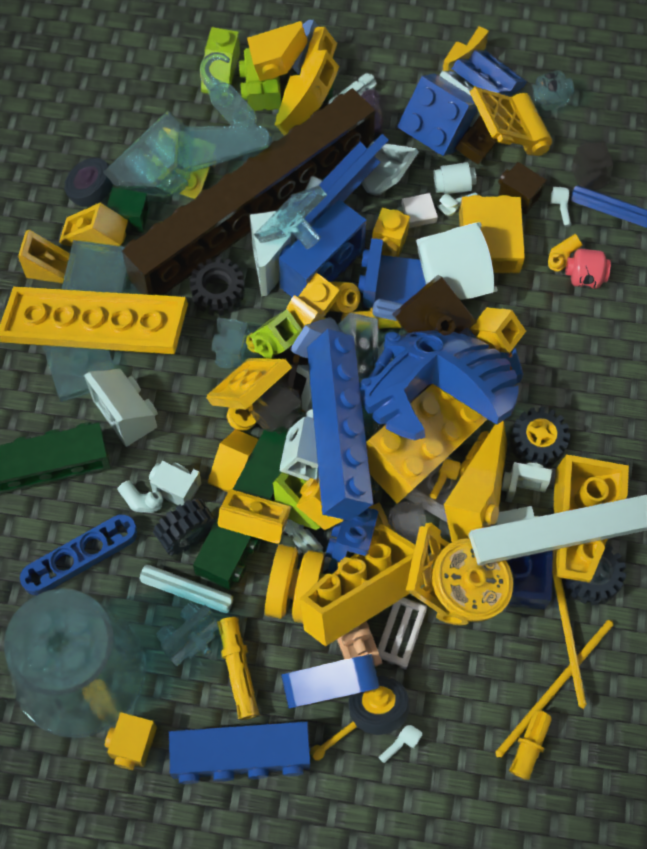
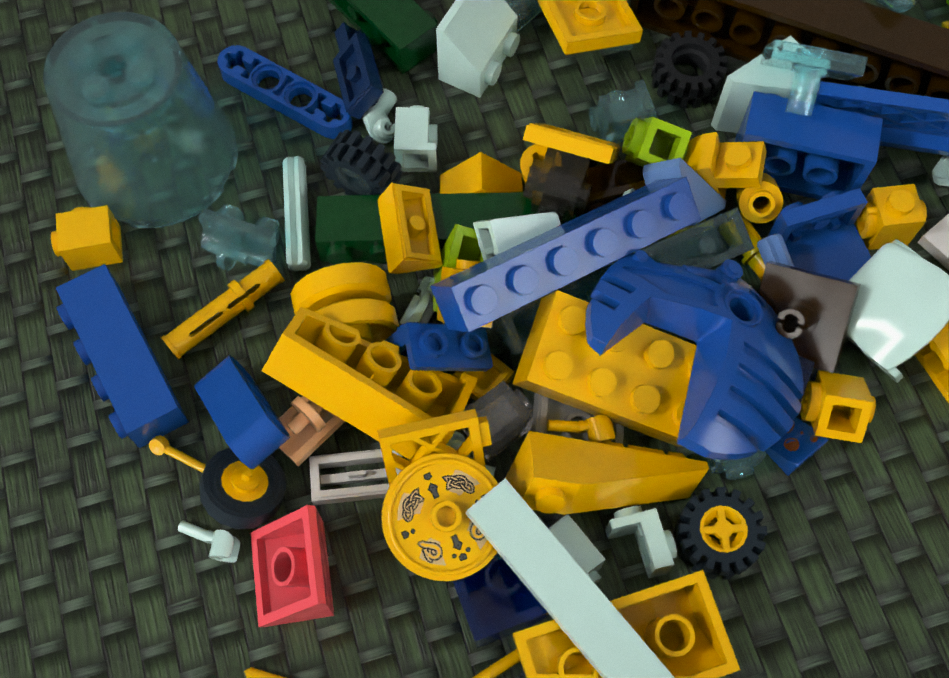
camera: 65 degrees right, 0 degrees up
none -> coral slope [250,505,334,627]
none -> dark blue hinge [333,22,384,119]

